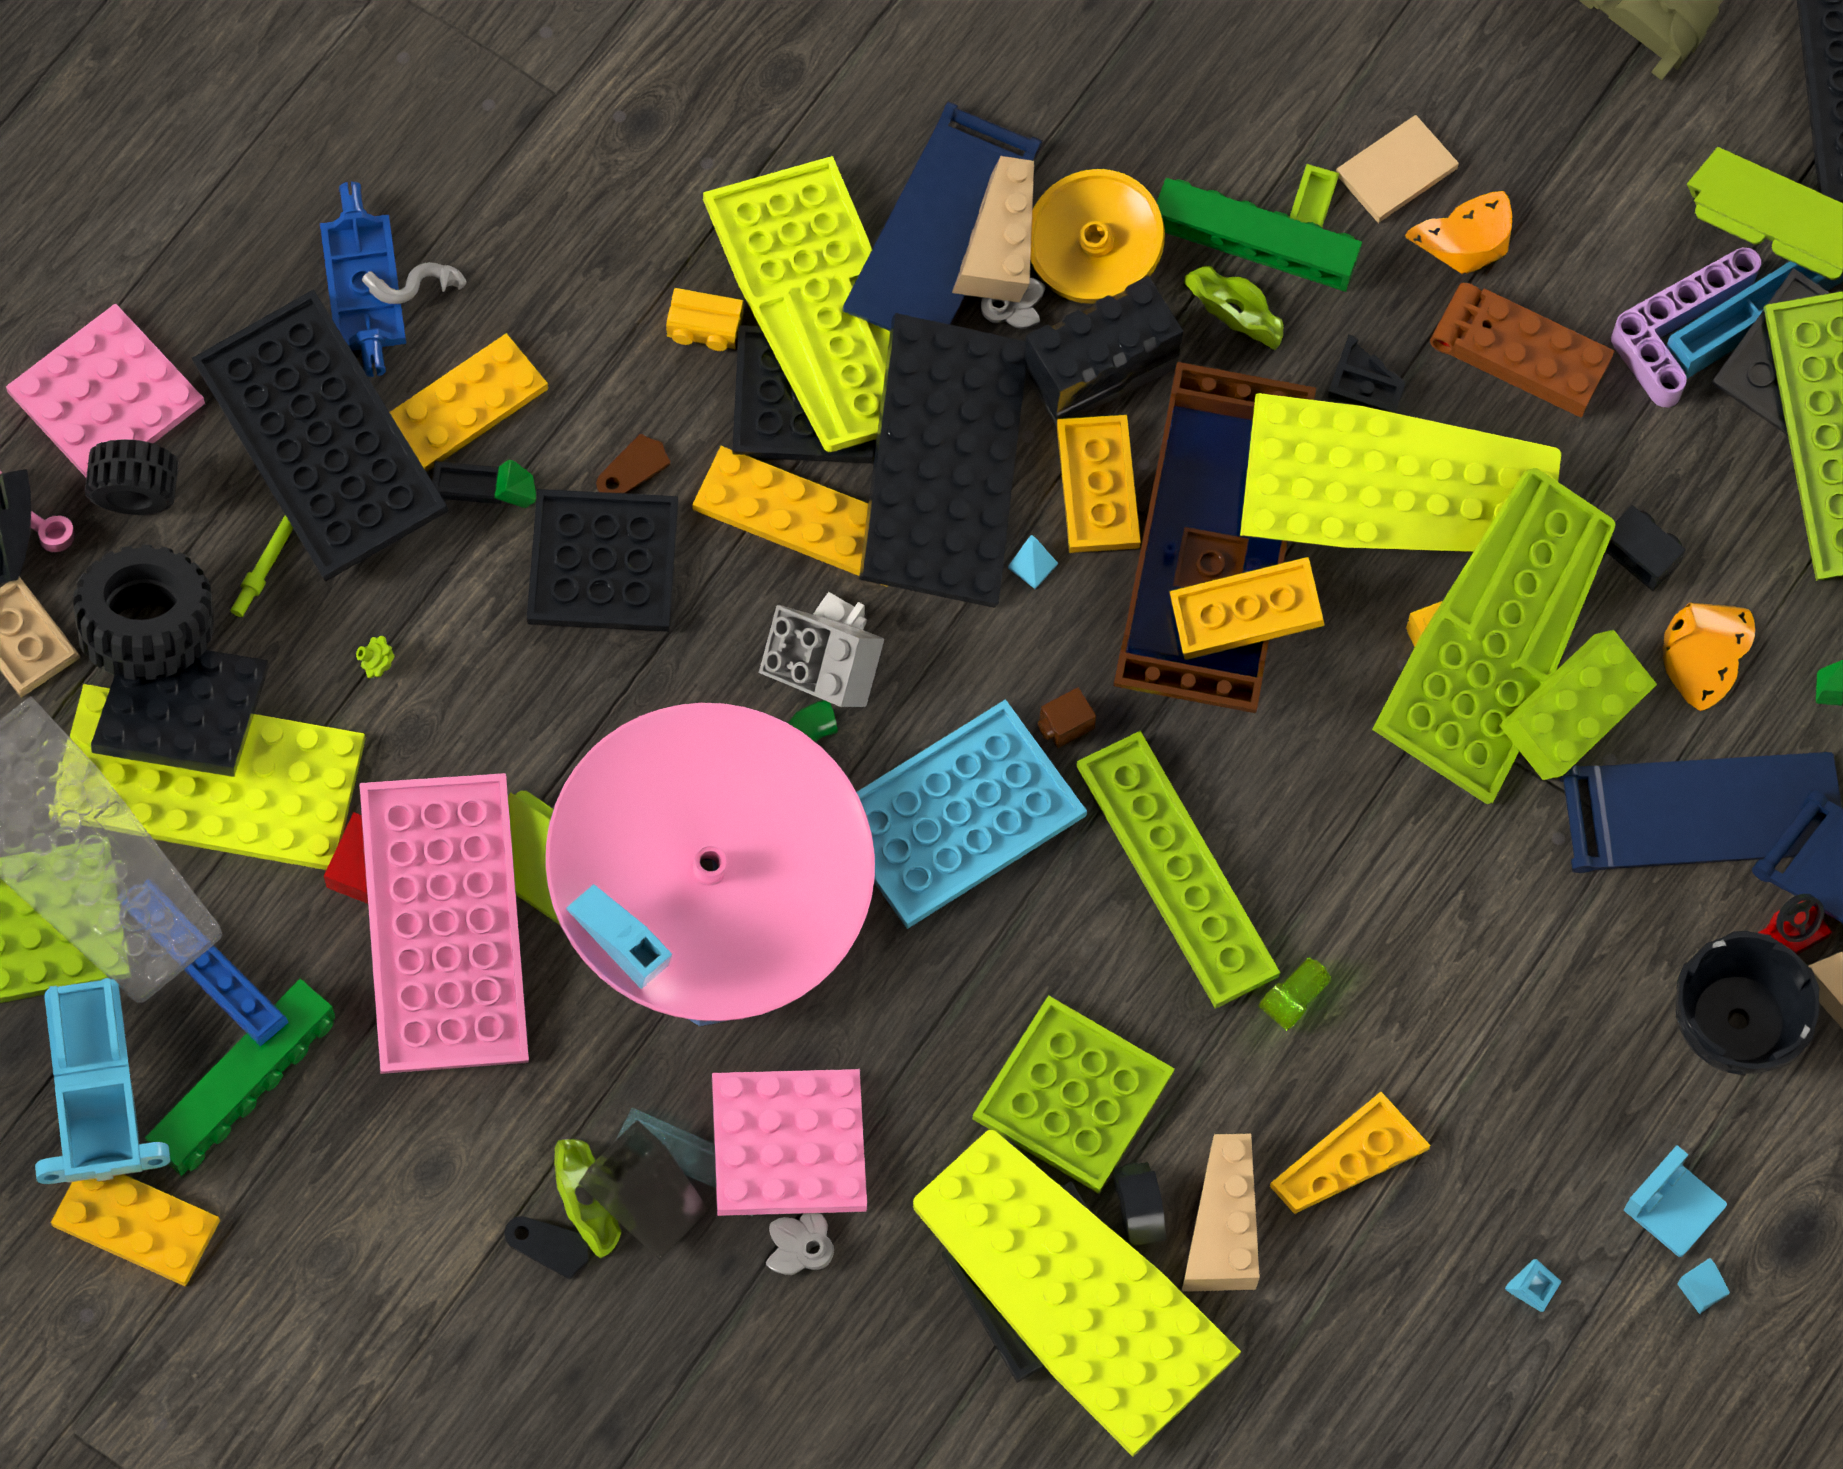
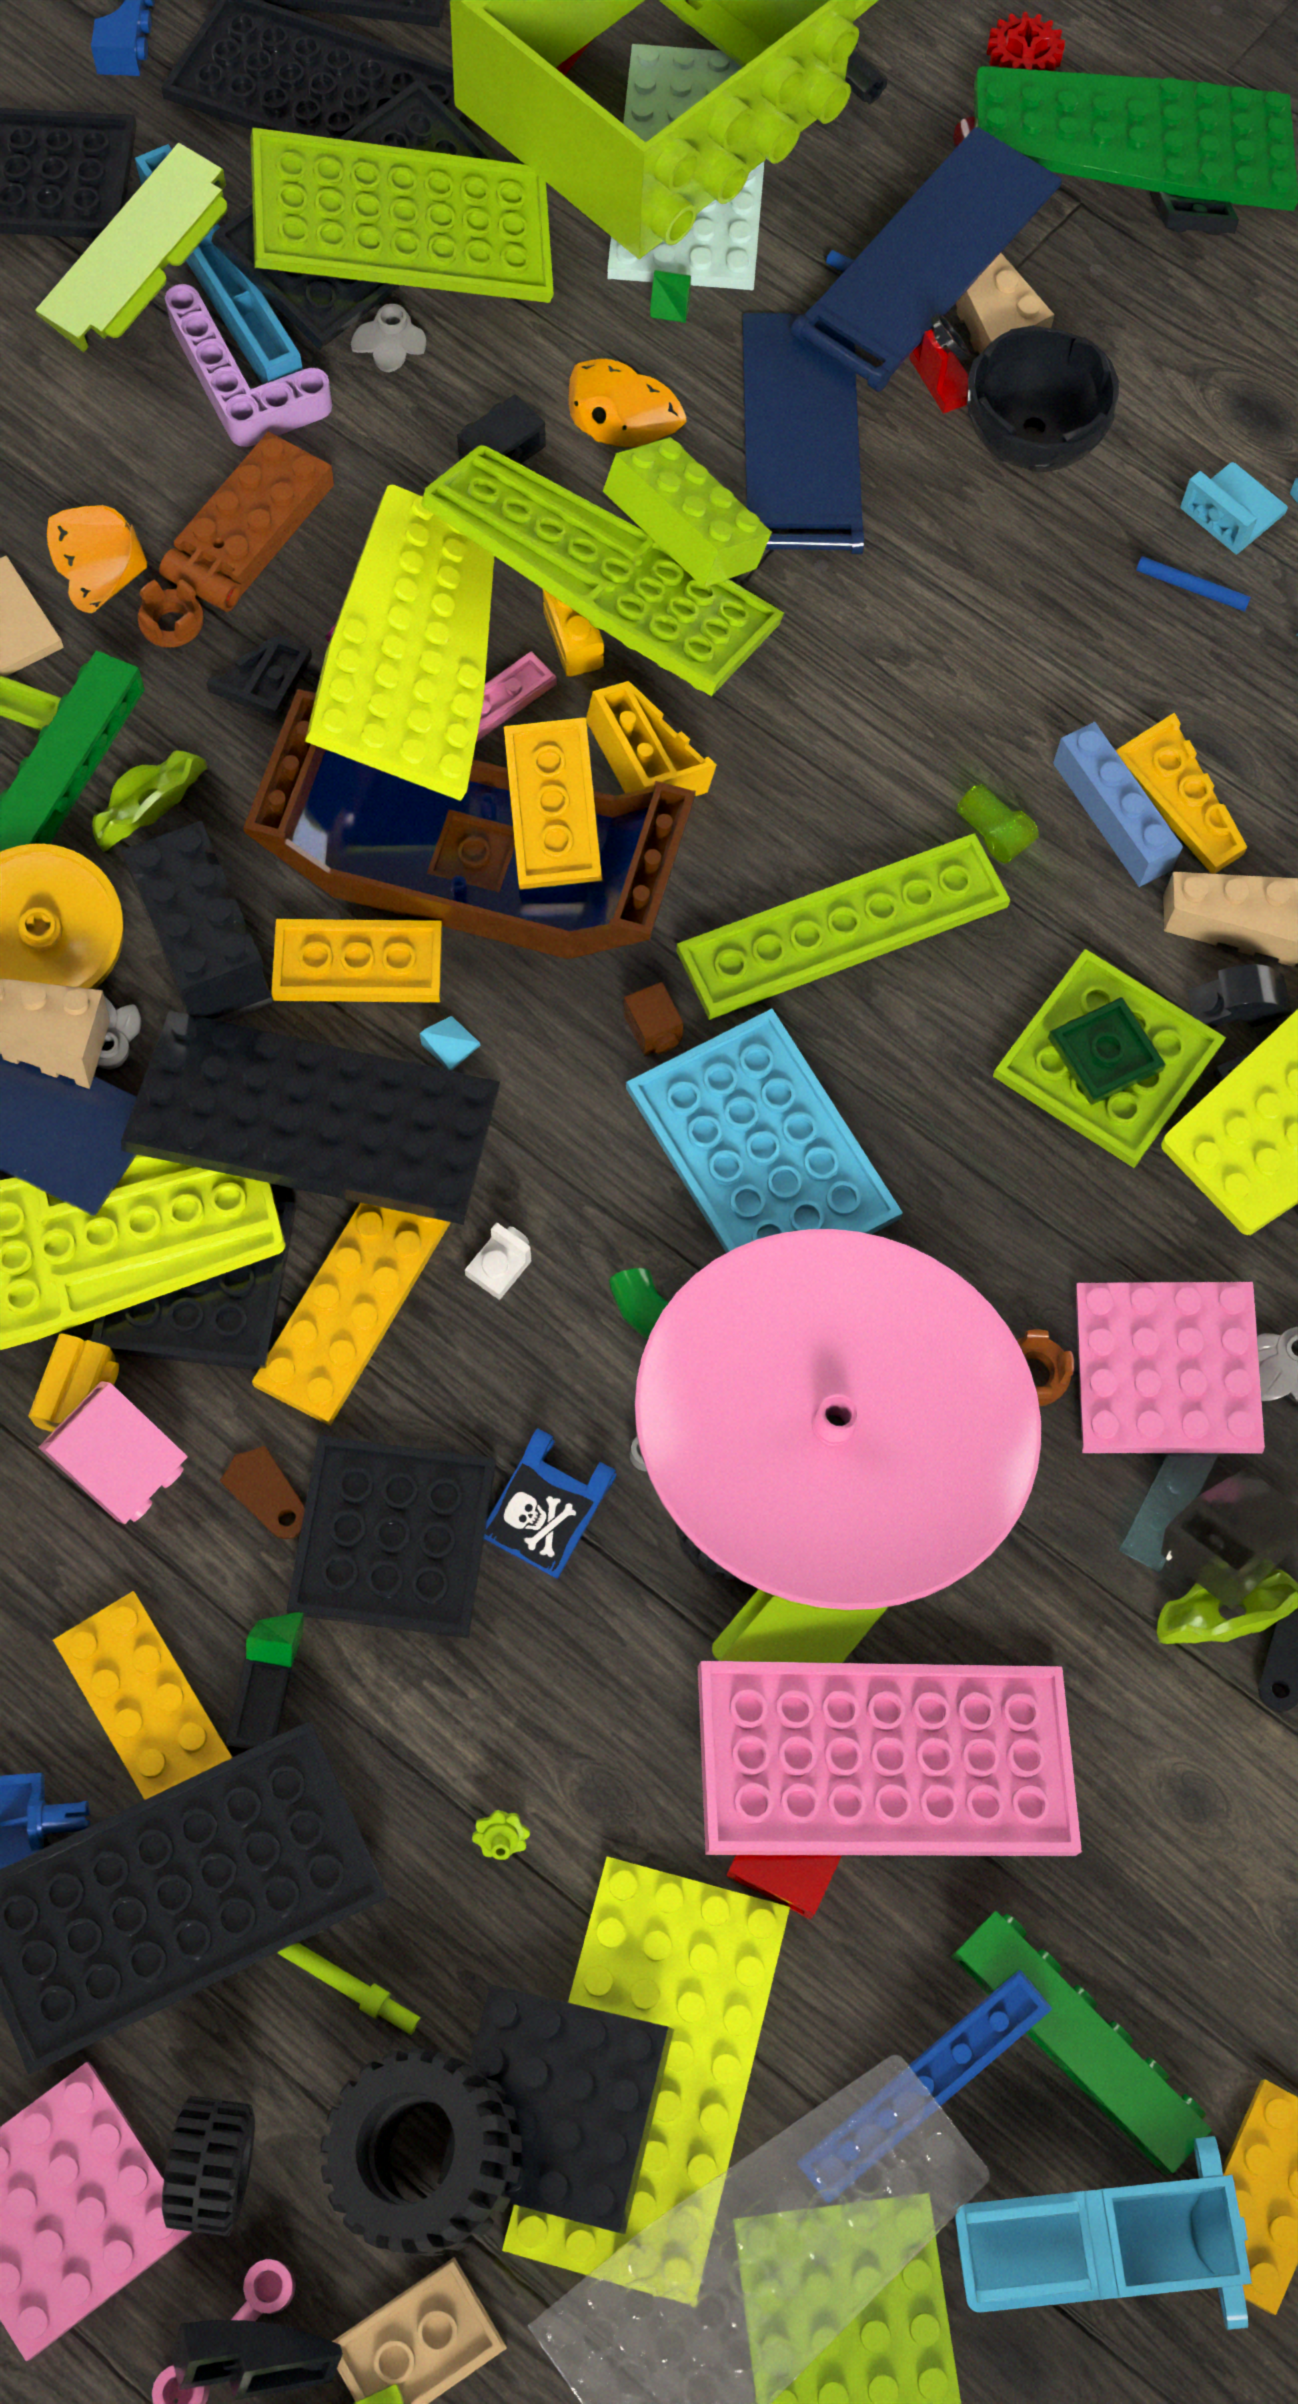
camera: 85 degrees left, 0 degrees up
medium azure slope [566,884,672,989] -> none
light grey slope [759,605,884,707] -> none
none -> bright pink brick [38,1381,188,1524]
none -> dark orange piece [138,579,204,647]
none -> light grey plate [351,304,426,372]
none -> bright pink tile [476,651,557,742]
none -> flag [485,1428,617,1580]
none -> yellow wedge [586,681,717,796]
none -> dark orange piece [1016,1329,1074,1407]
none -> dark green tile [1048,997,1166,1106]
none -> medium blue brick [1053,722,1183,887]
none -> blue bar [1136,556,1251,612]

